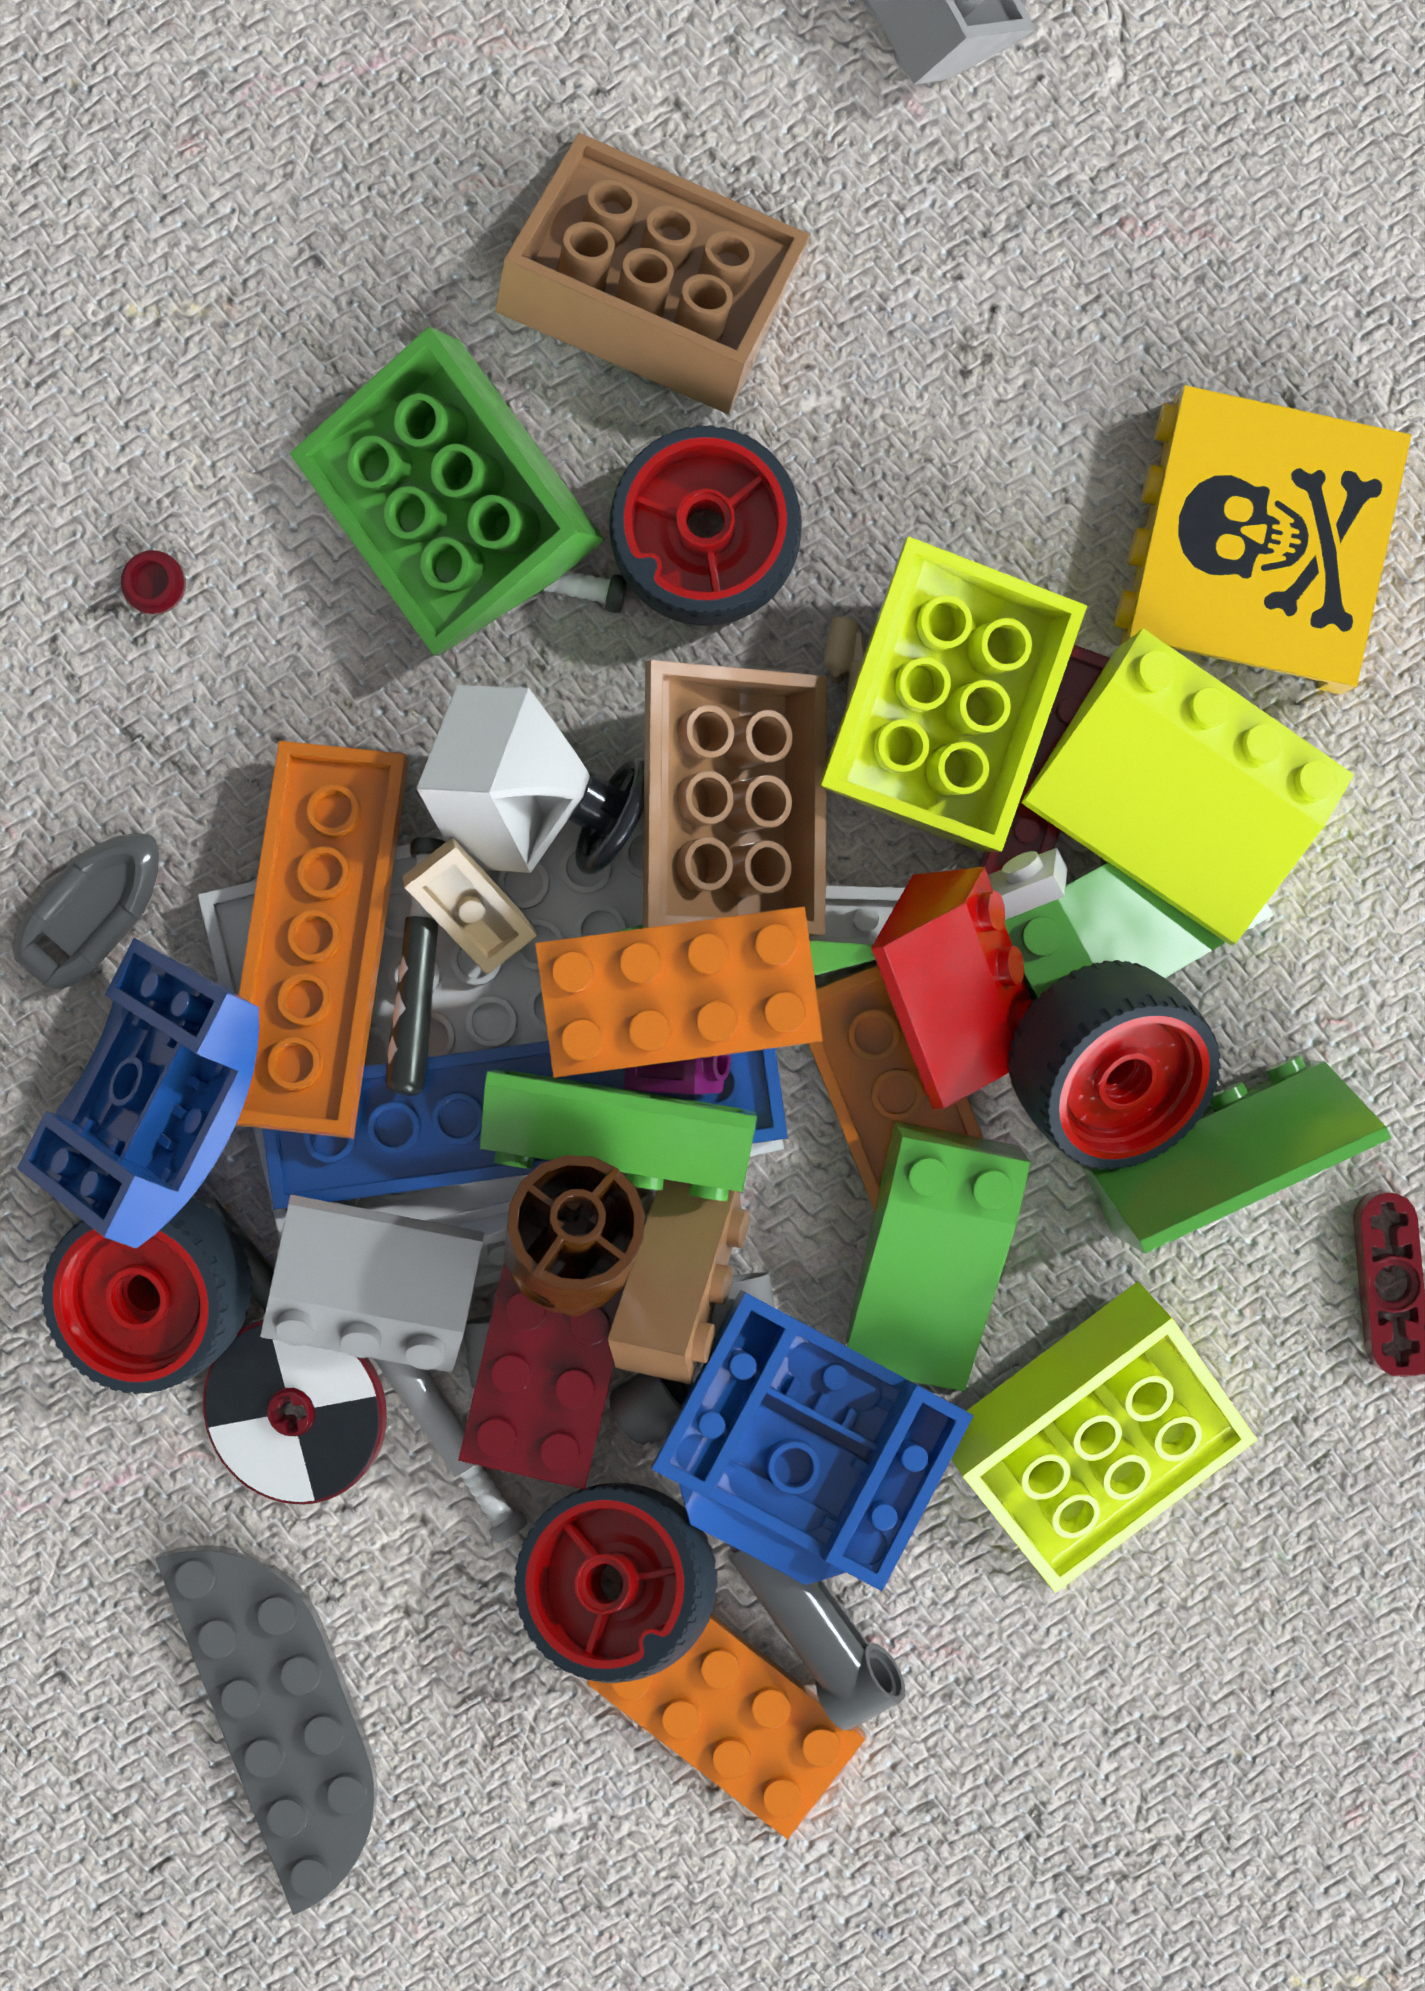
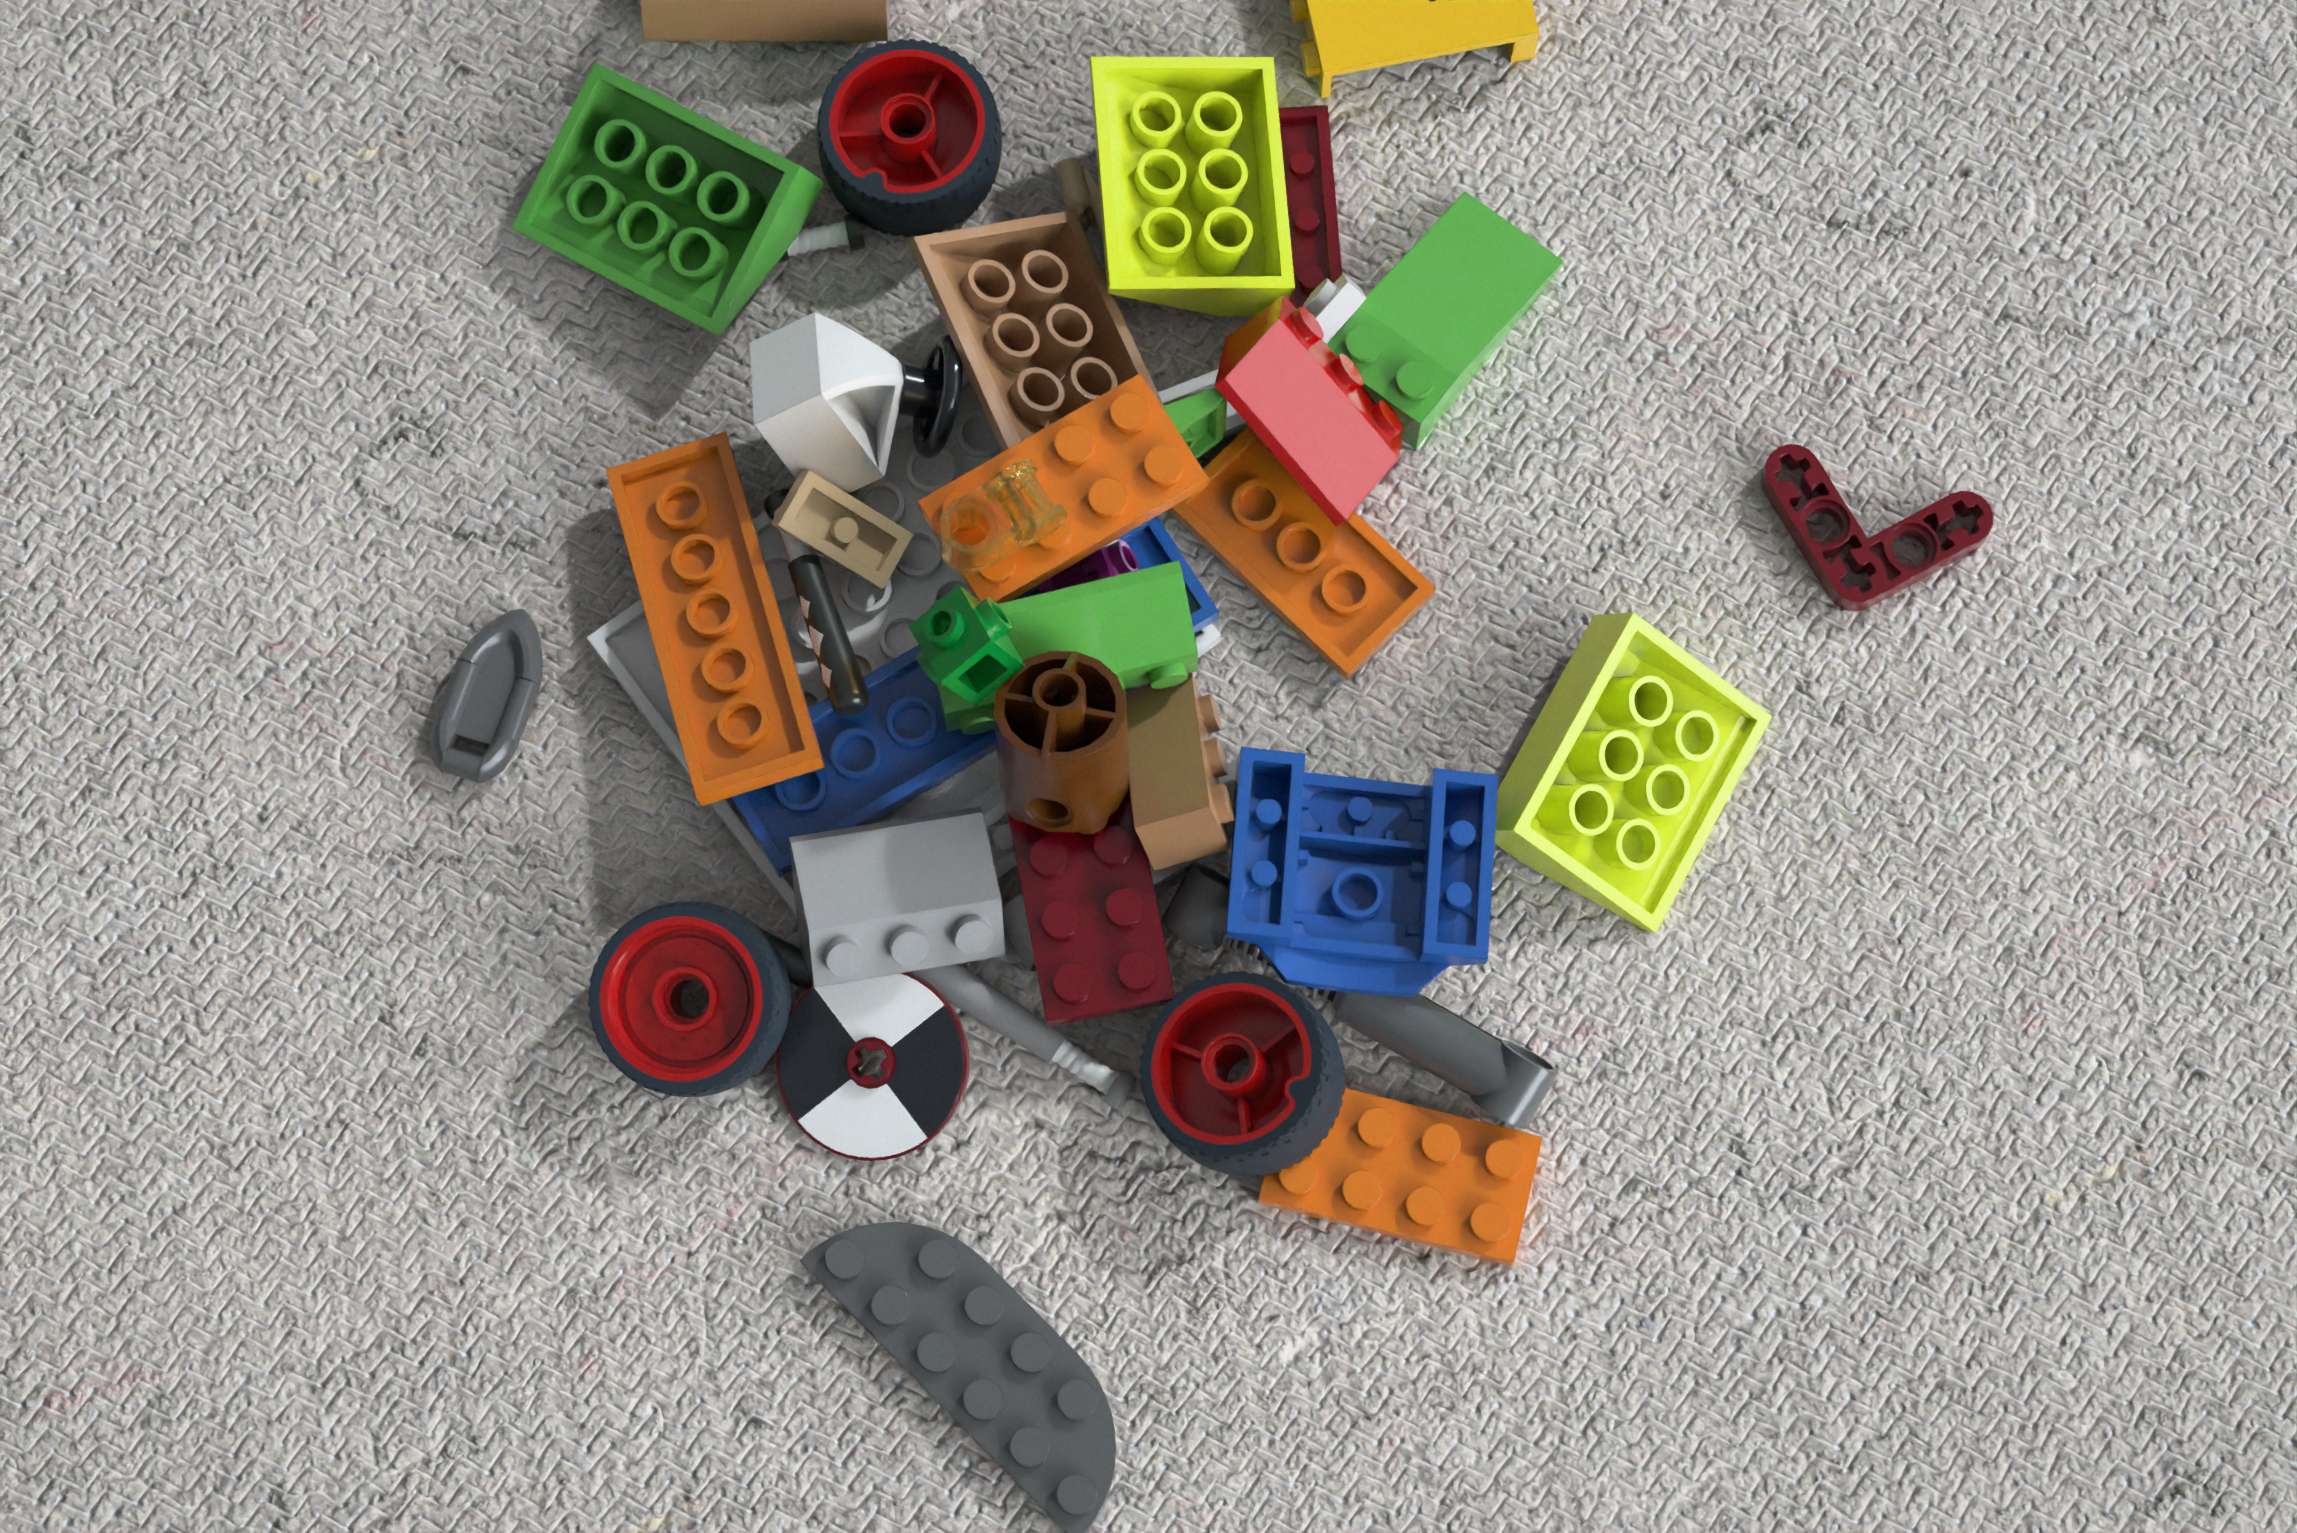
camera: 25 degrees left, 15 degrees down
blue slope [17,938,259,1248] -> none
dark red plate [121,550,186,615] -> none
bright green slope [845,1121,1031,1392] -> none
wheel [1008,960,1221,1170] -> none
neon yellow slope [1021,628,1354,946] -> none
bright green slope [1082,1055,1392,1254] -> none
none -> green brick [908,585,1025,707]
none -> clear yellow piece [940,459,1068,574]

